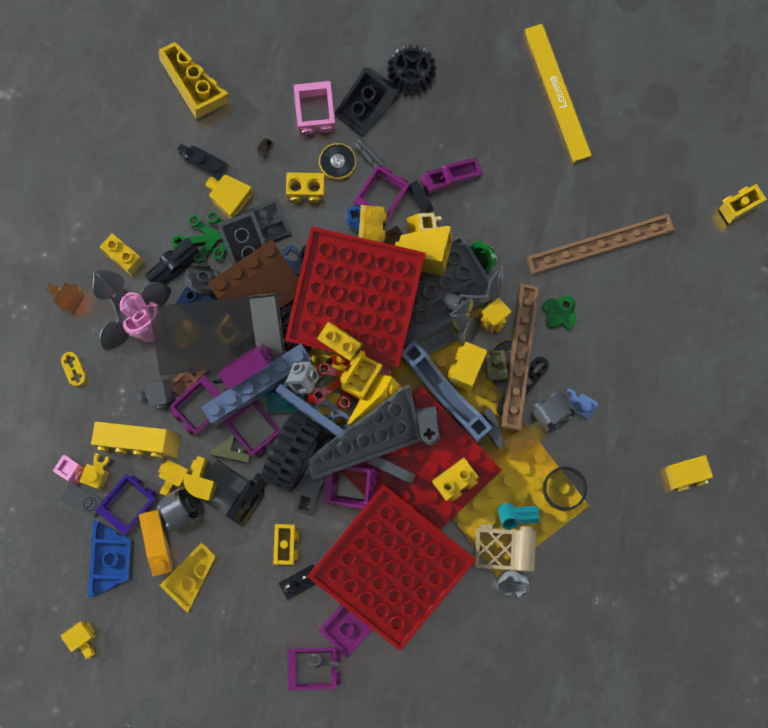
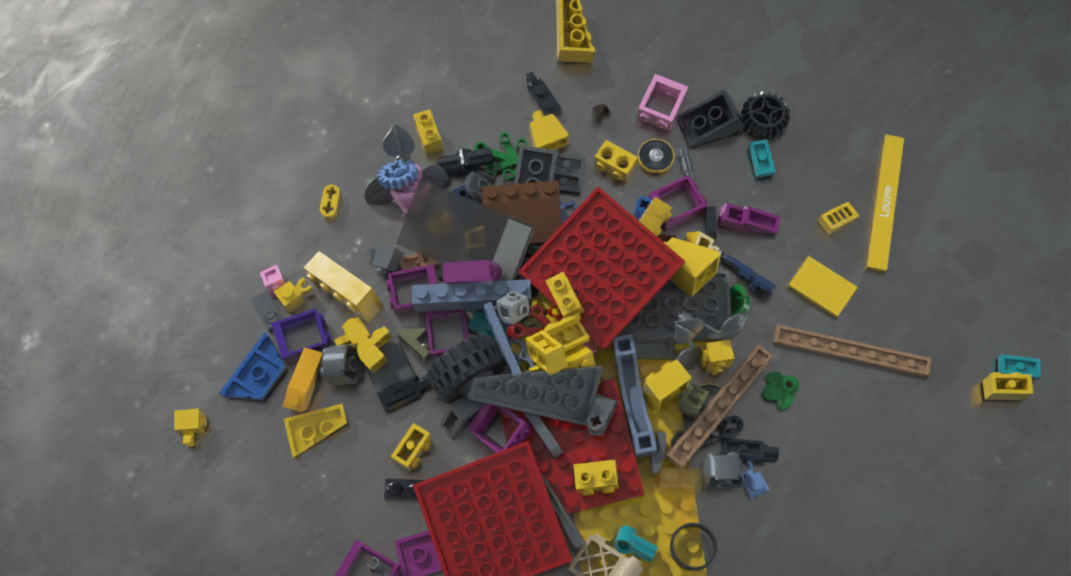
camera: 30 degrees right, 10 degrees down
clear orange brick [46,283,85,315] -> none
none -> medium blue gear [377,159,419,190]
none -> yellow brick [525,330,568,375]
none -> dark grey axle [540,471,585,549]
none -> dark blue piece [720,251,777,293]
none -> black hinge [722,438,779,462]
none -> teal plate [748,140,776,178]
none -> yellow tile [788,256,858,319]
none -> yellow slope [818,202,859,235]
none -> teal plate [998,354,1041,380]

